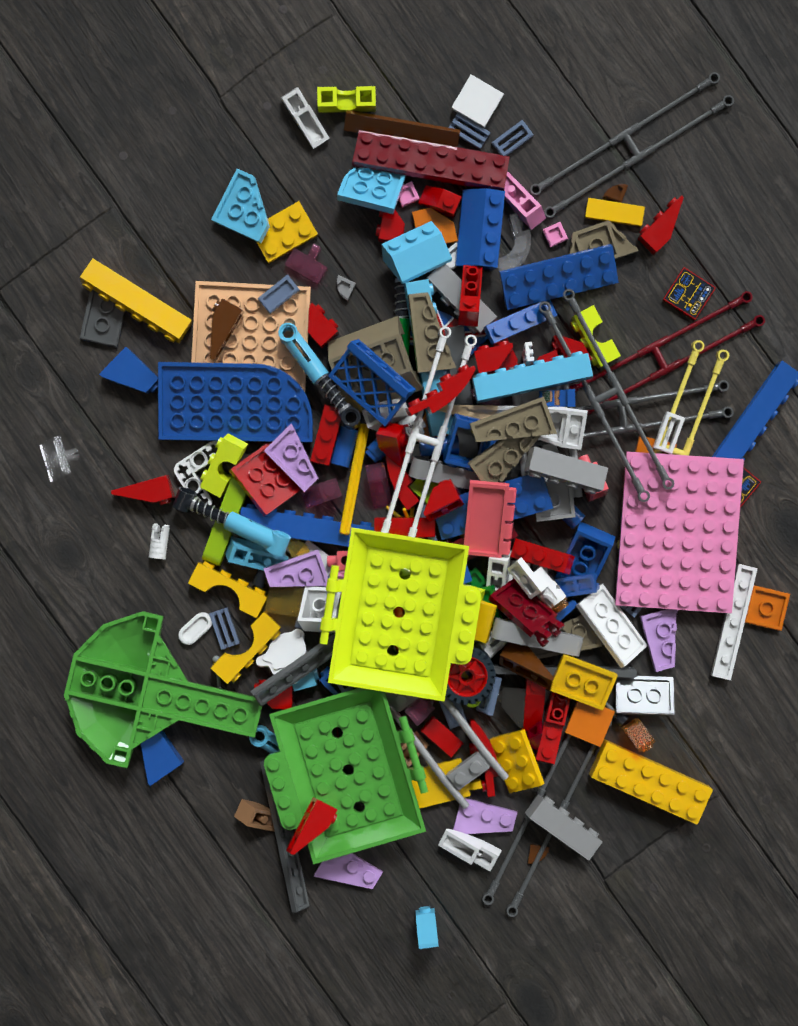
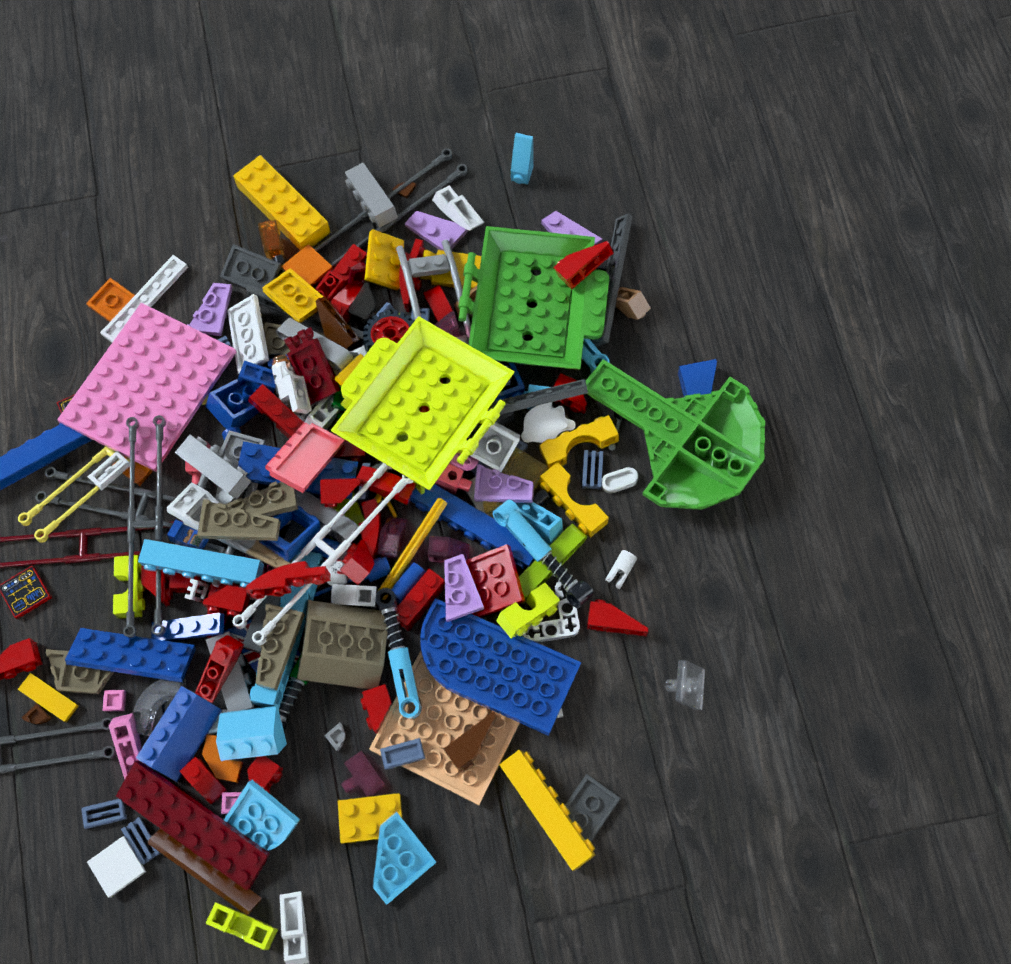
camera: 150 degrees left, 20 degrees down
blue slope [99,347,158,394] -> none
blue fence [328,339,416,426] -> none

